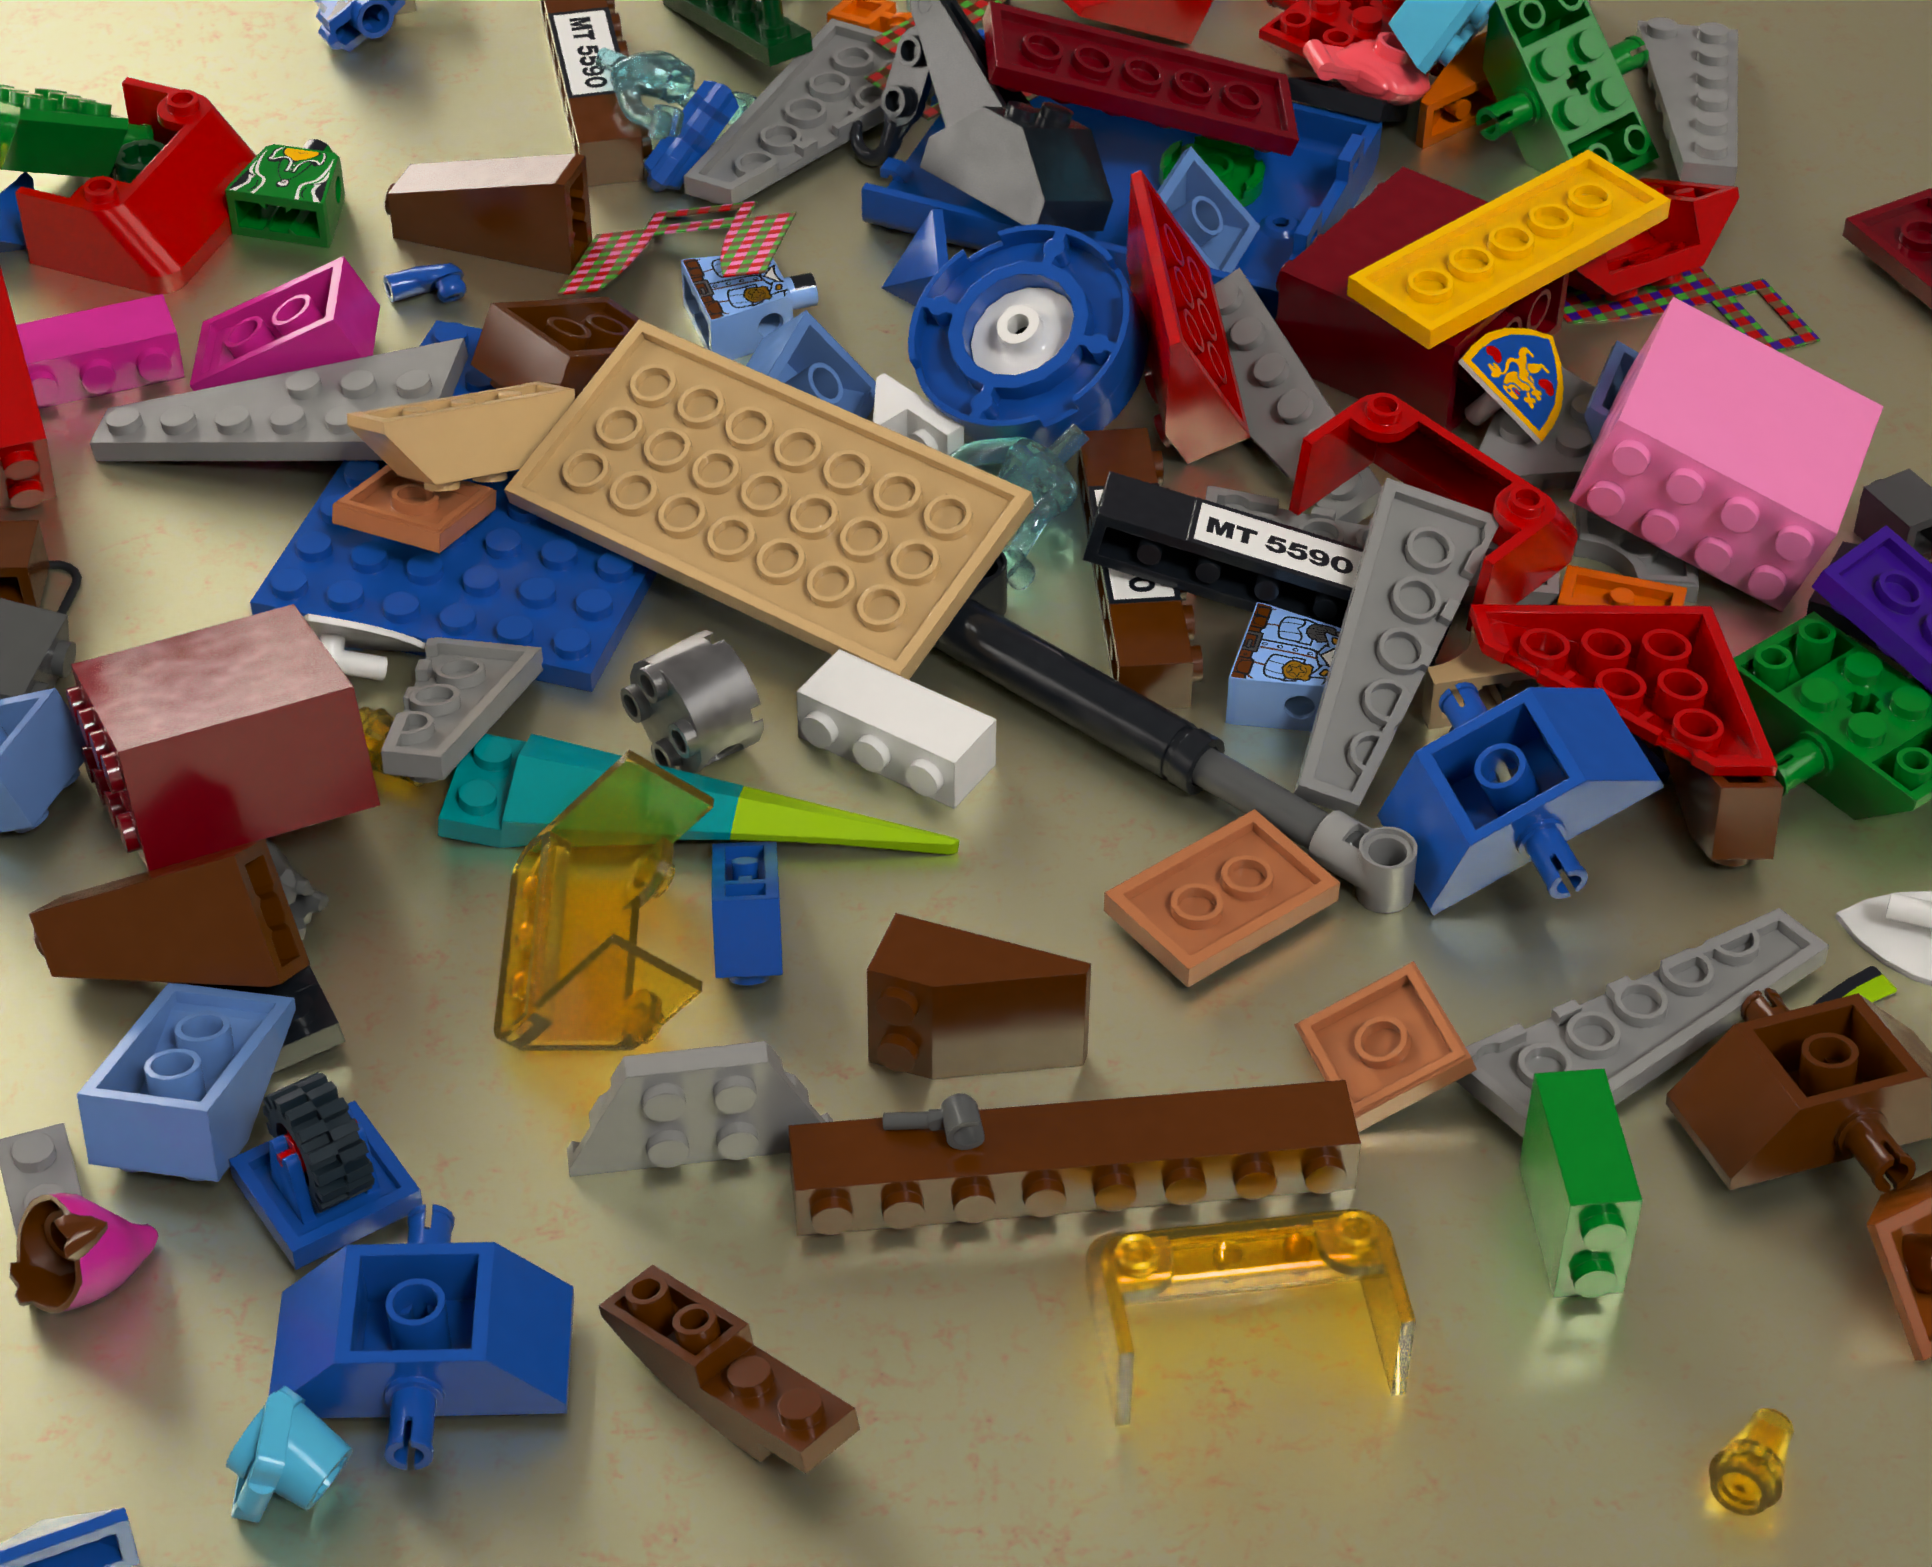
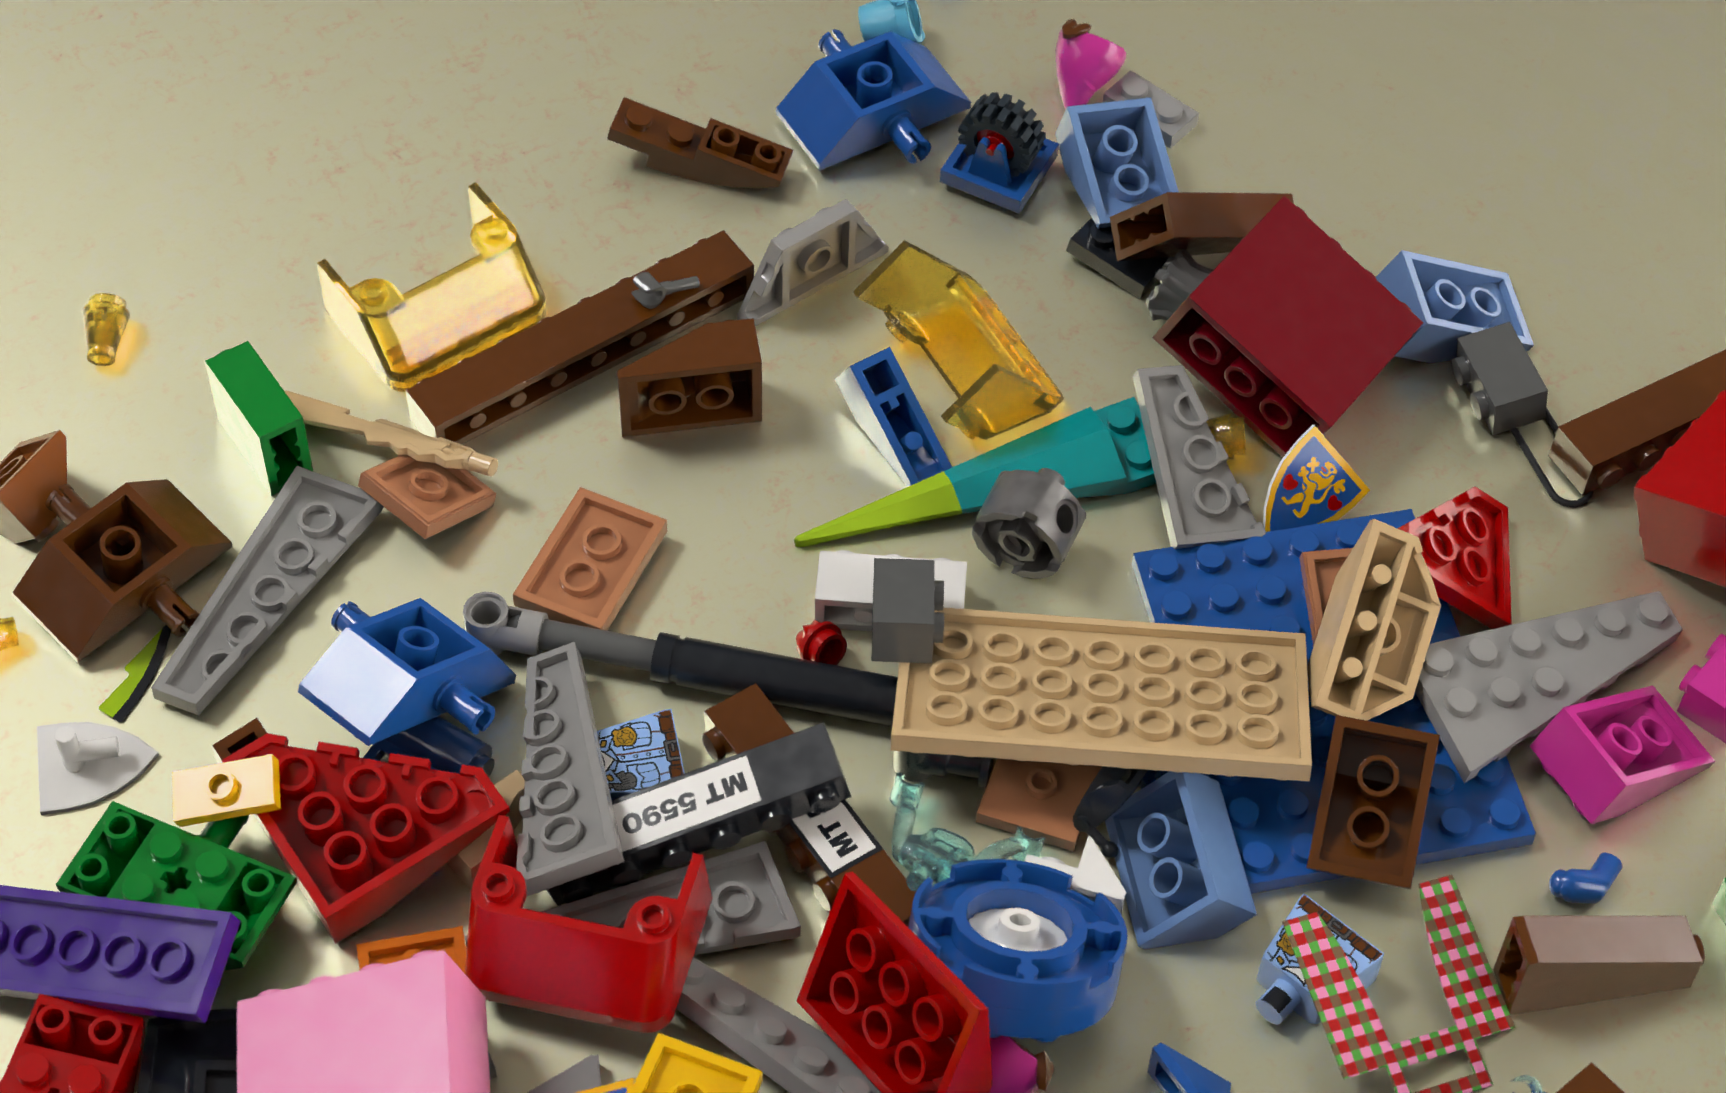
camera: 150 degrees right, 10 degrees up
none -> plate [172,754,281,827]
none -> tan sword [285,391,498,477]
none -> red plate [796,620,847,665]
none -> dark grey brick [871,558,944,663]
none -> red plate [1397,486,1512,629]

